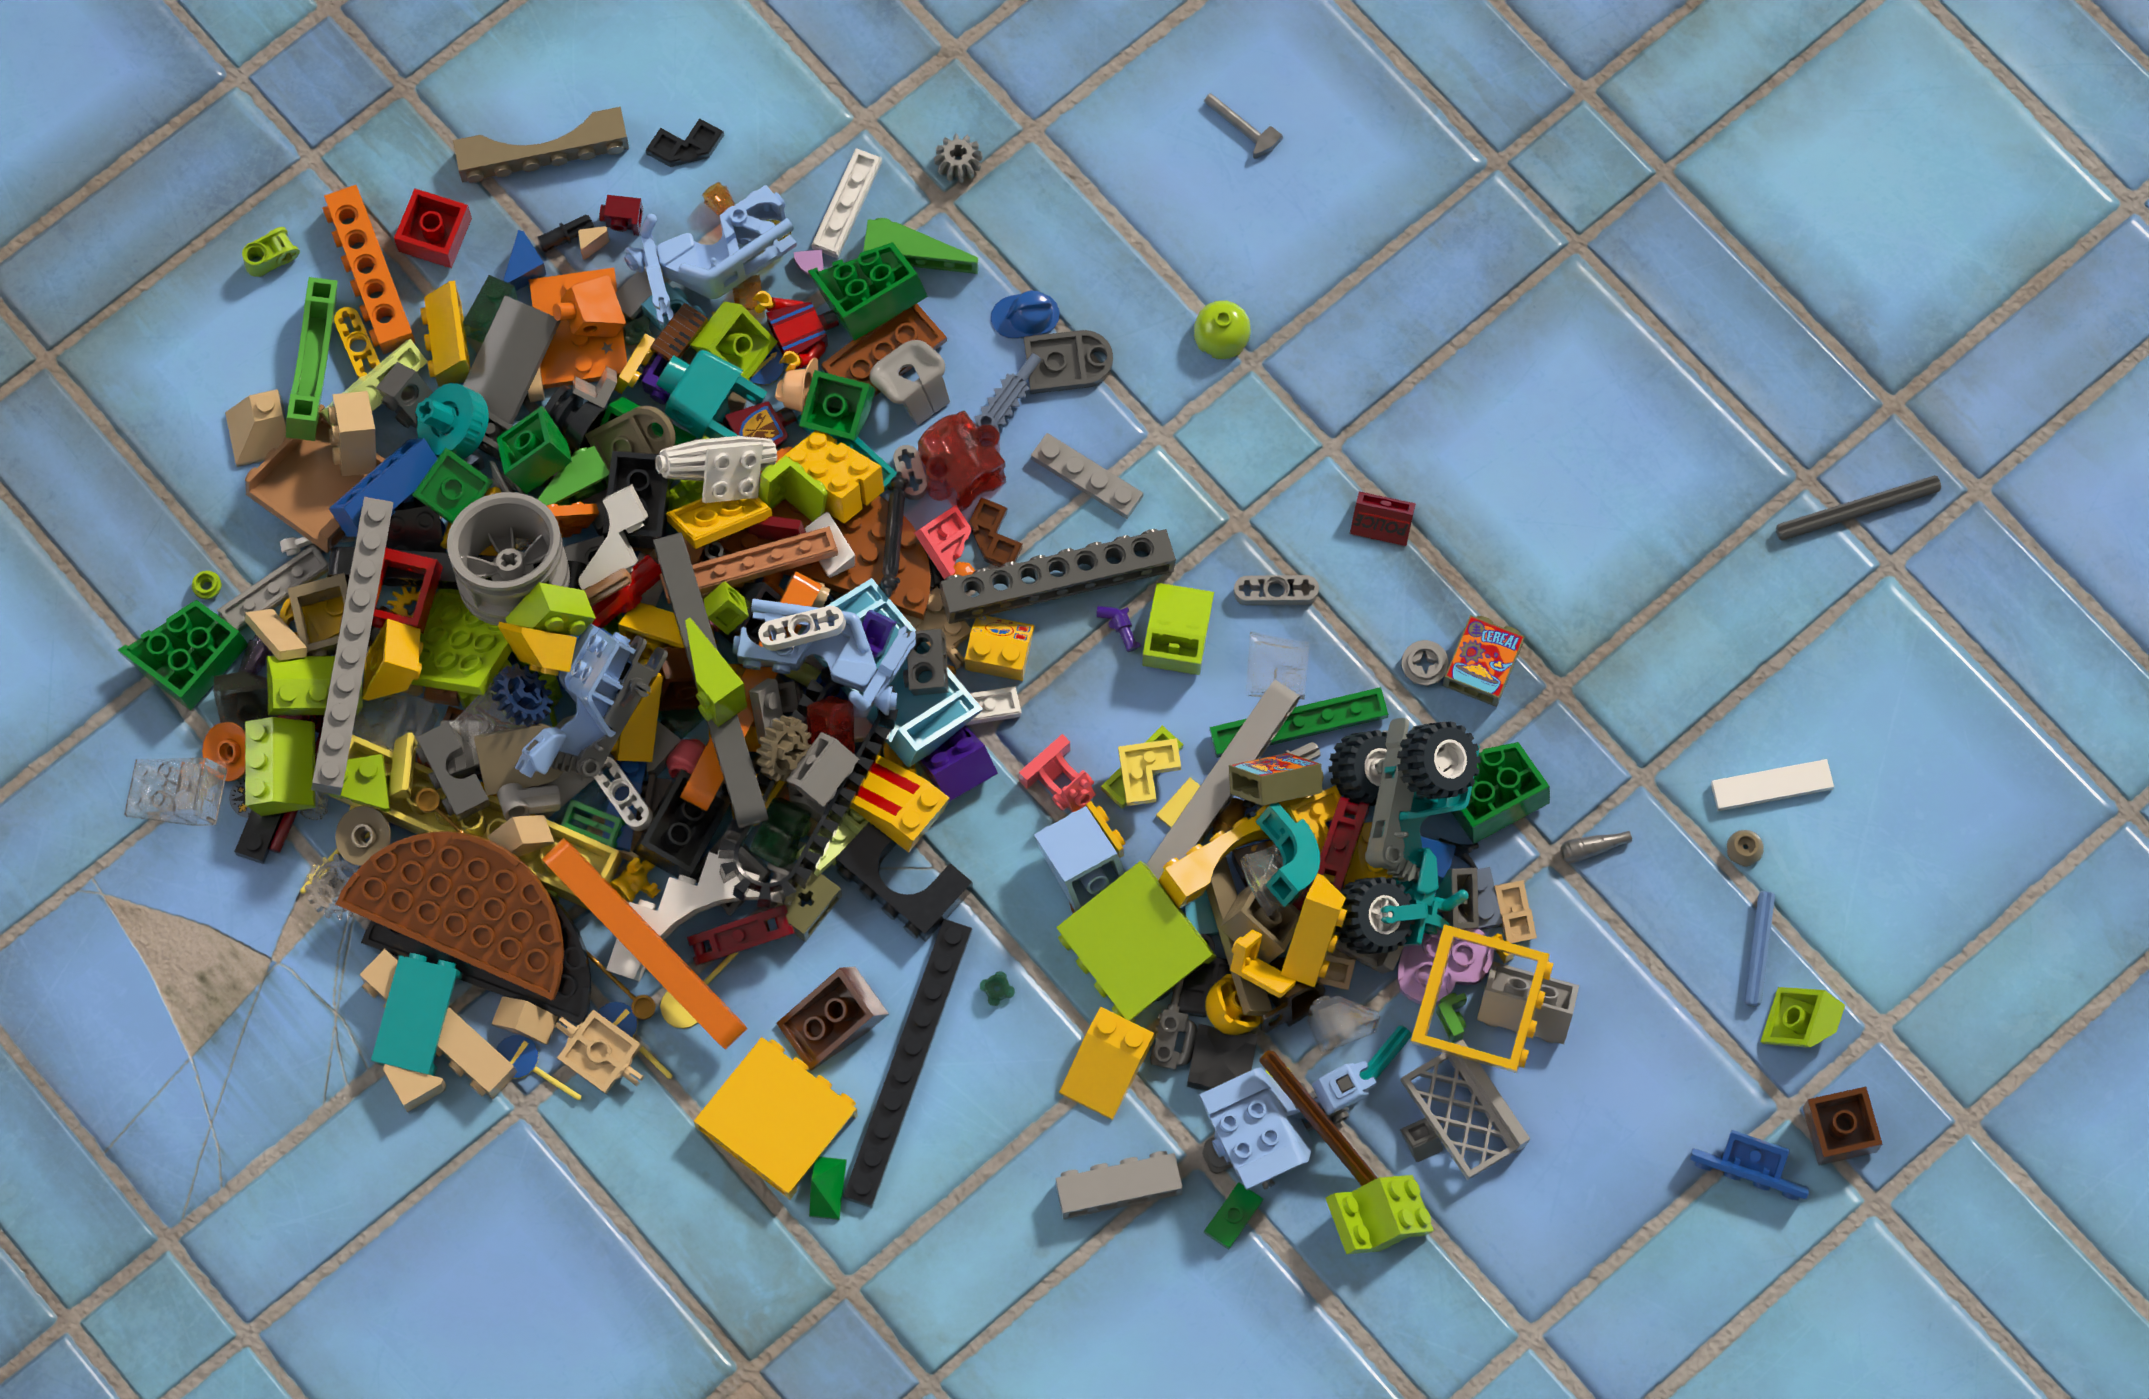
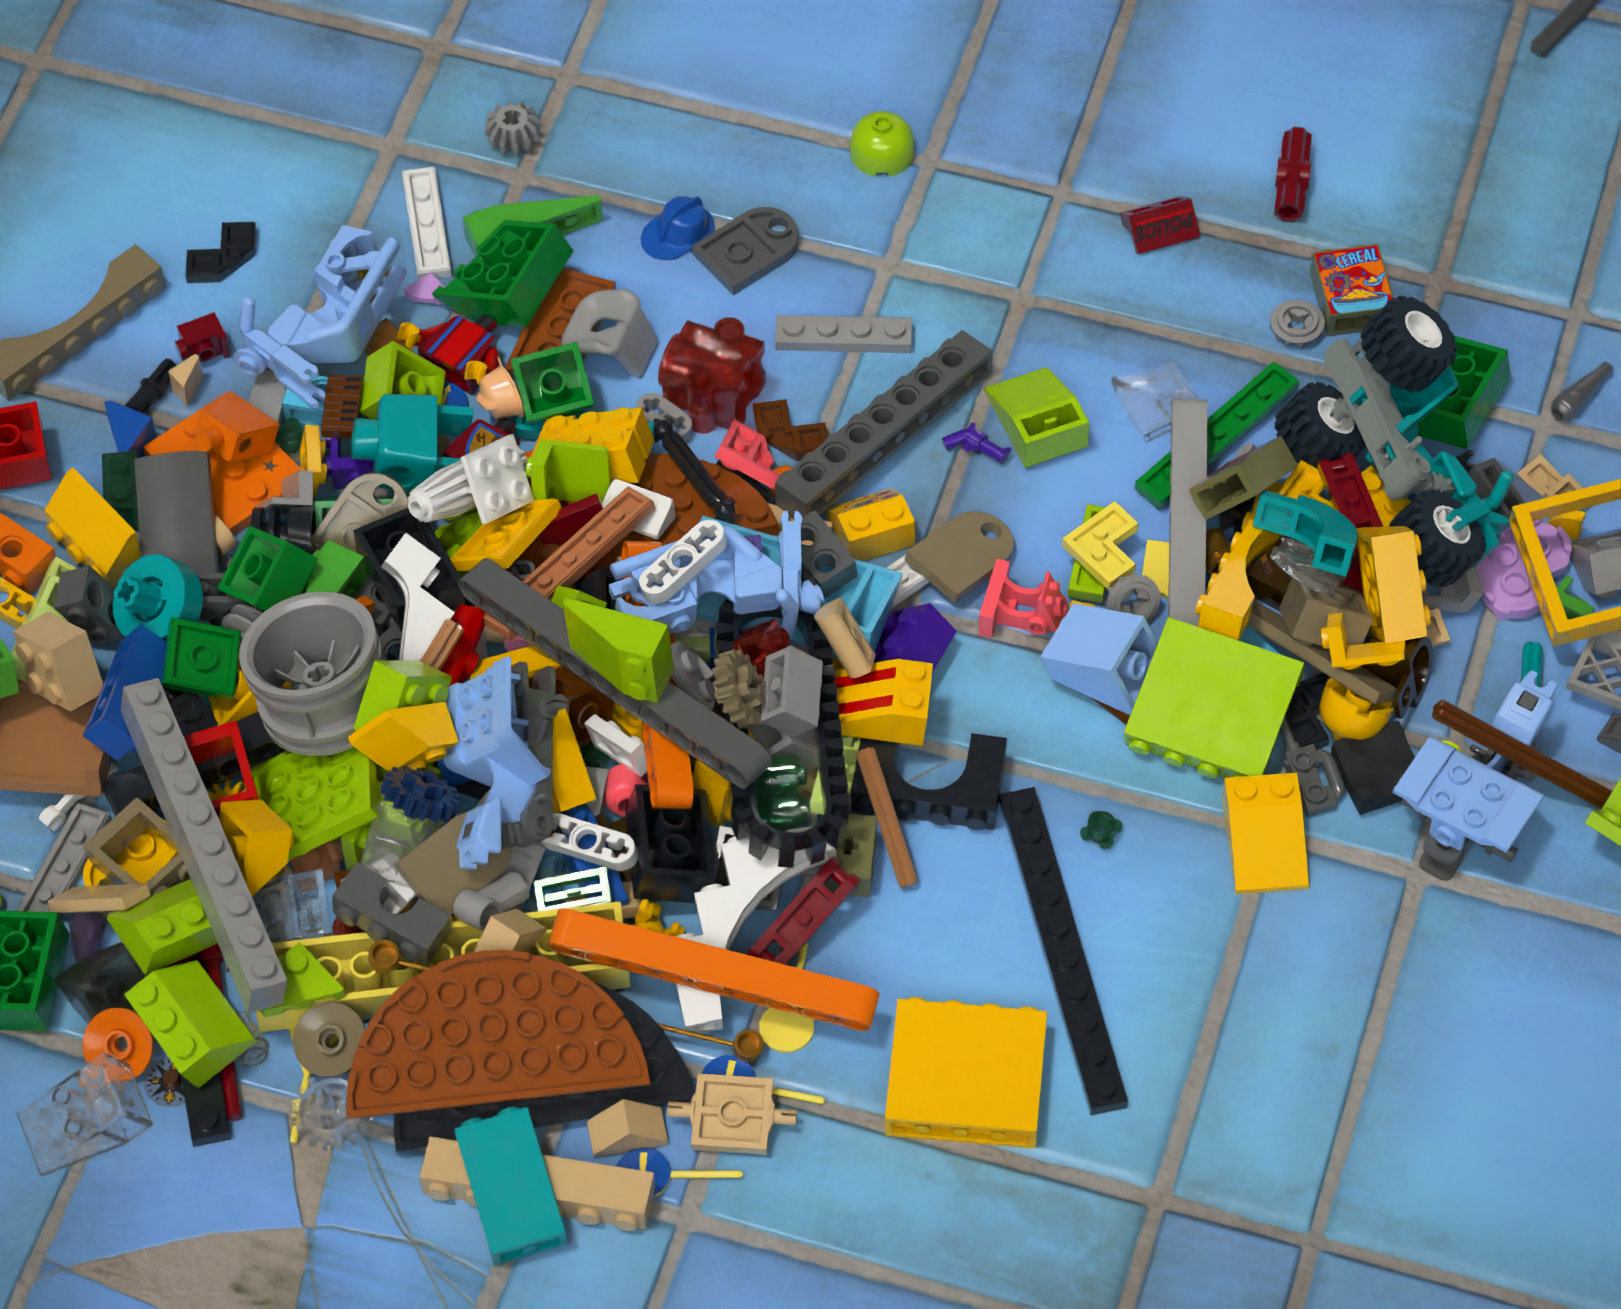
camera: 30 degrees left, 15 degrees down
tan slope [383,1064,446,1112] -> none
light yellow slope [389,732,417,798] -> none
clear orange cone [702,182,735,217] -> none
reddish brown slope [776,966,889,1071] -> none
green slope [809,1157,847,1220] -> none
sand blue piece [971,353,1041,440] -> none
light grey brick [1056,1151,1182,1219] -> none
green plate [1204,1182,1264,1250] -> none
light grey beam [1234,575,1319,605] -> none
clear slope [1307,995,1380,1054] -> none
none -> white plate [584,714,647,777]
none -> tan brick [814,598,876,678]
none -> medium nougat axle [856,747,918,888]
none -> dark tan tile [904,511,1014,603]
none -> light grey gear [1104,572,1160,623]
none -> dark red piece [1274,127,1312,222]

